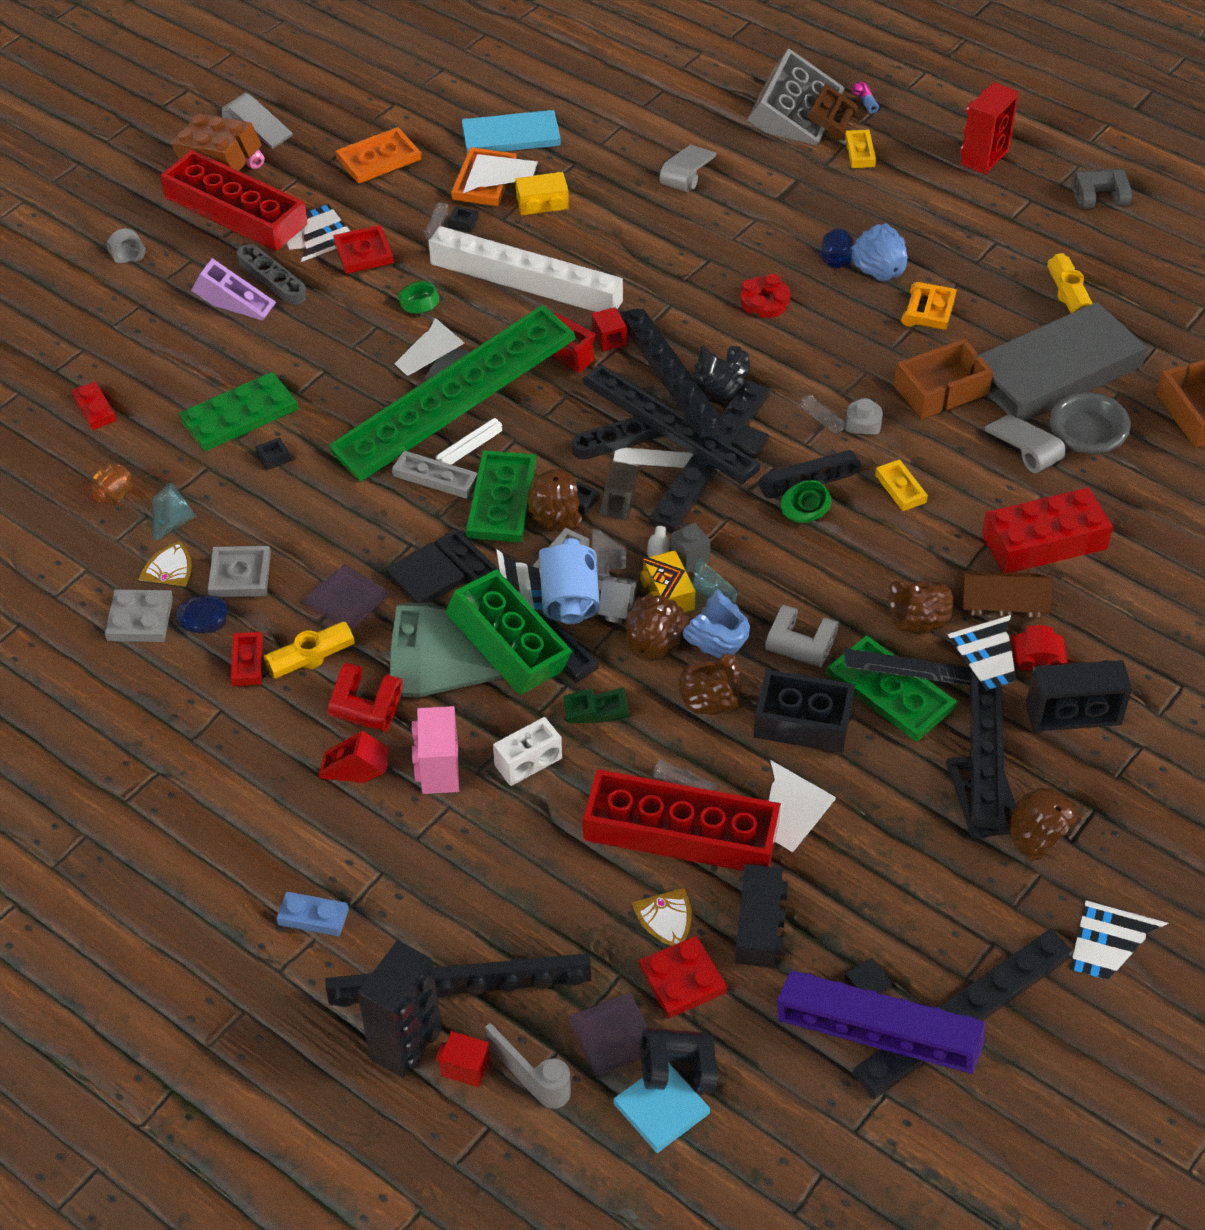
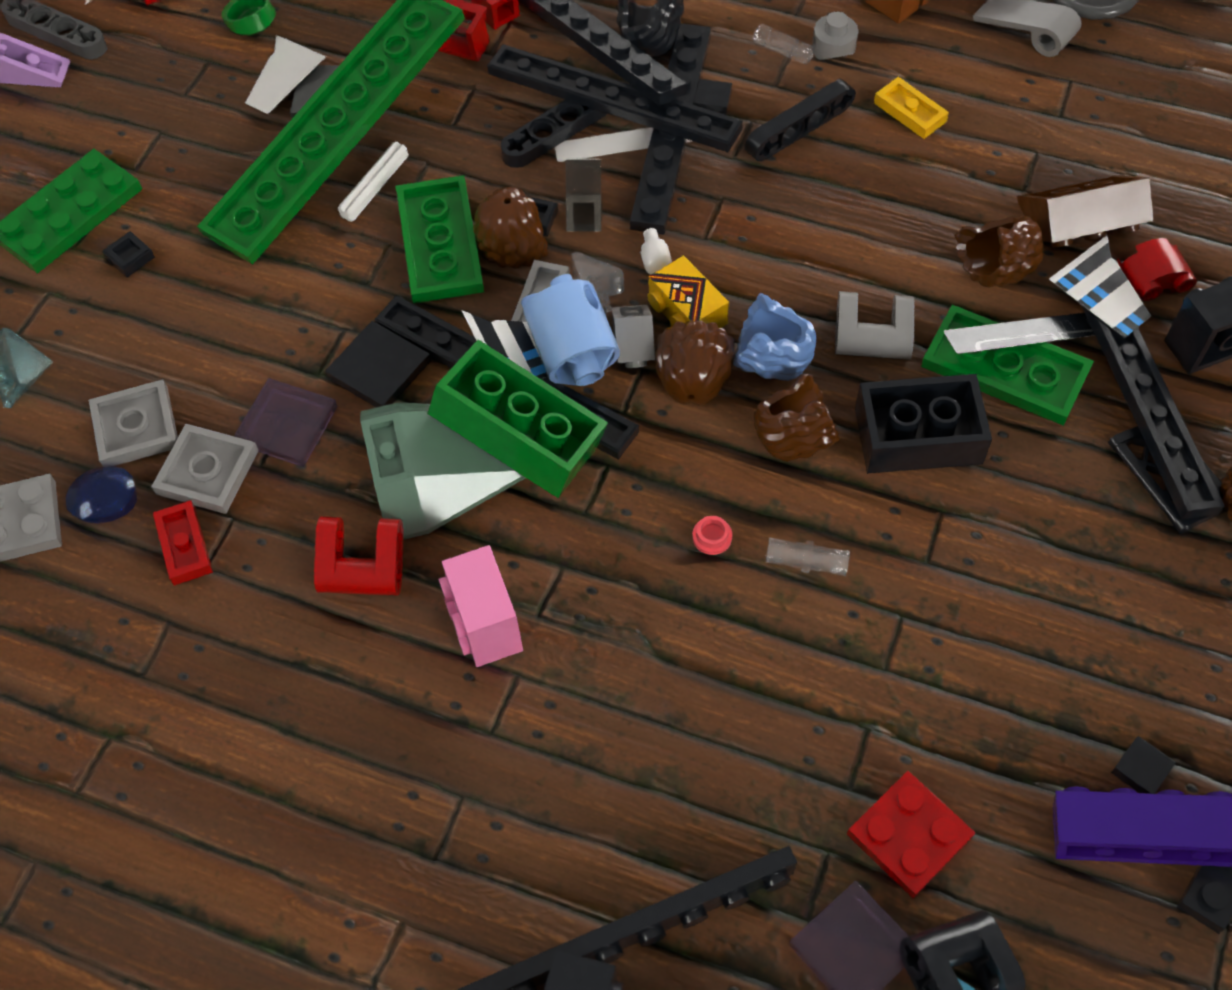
camera: 15 degrees left, 10 degrees up
sticker [138,541,192,587] -> none
yellow piece [263,621,355,679] -> none
medium blue plate [277,891,349,937] -> none
red slope [318,730,390,783] -> none
light grey plate [392,451,478,499] -> none
white brick [493,717,562,786] -> none
dark green slope [563,687,630,723] -> none
red brick [582,769,781,871] -> none
sticker [632,888,692,946] -> none
dark grey brick [671,522,711,573] -> none
clear light blue slope [691,558,738,604] -> none
black brick [735,864,788,968] -> none
white sticker [769,760,836,852] -> none
green hat [780,480,832,523] -> none
red brick [982,487,1113,573] -> none
none -> light grey plate [151,424,259,514]
none -> coral plate [692,516,732,555]

